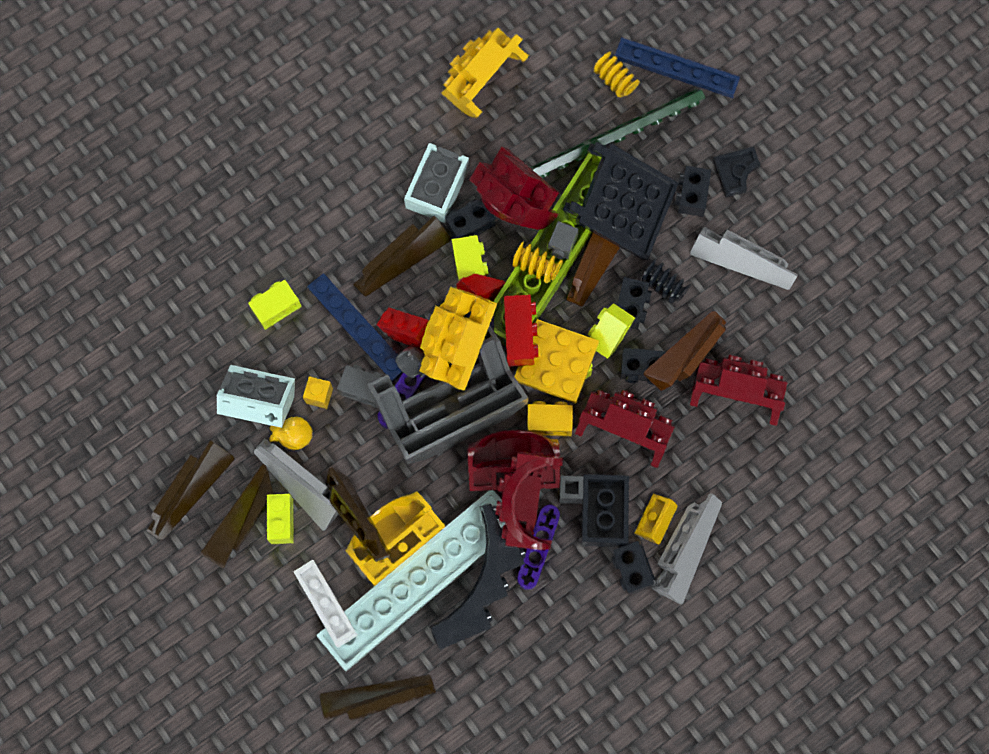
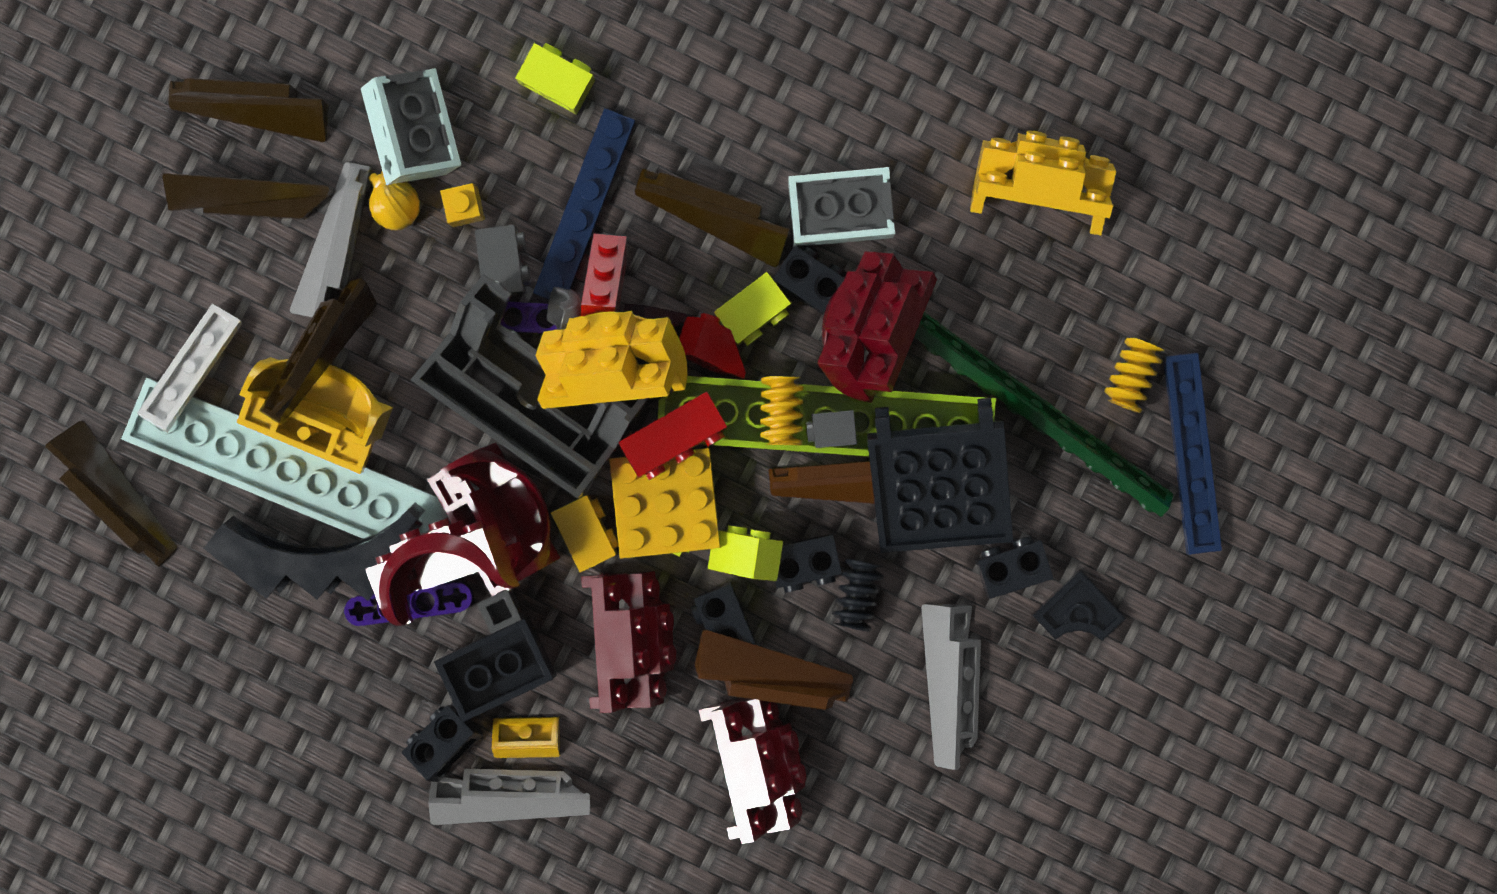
camera: 65 degrees right, 15 degrees up
neon yellow brick [267,494,294,544] -> none

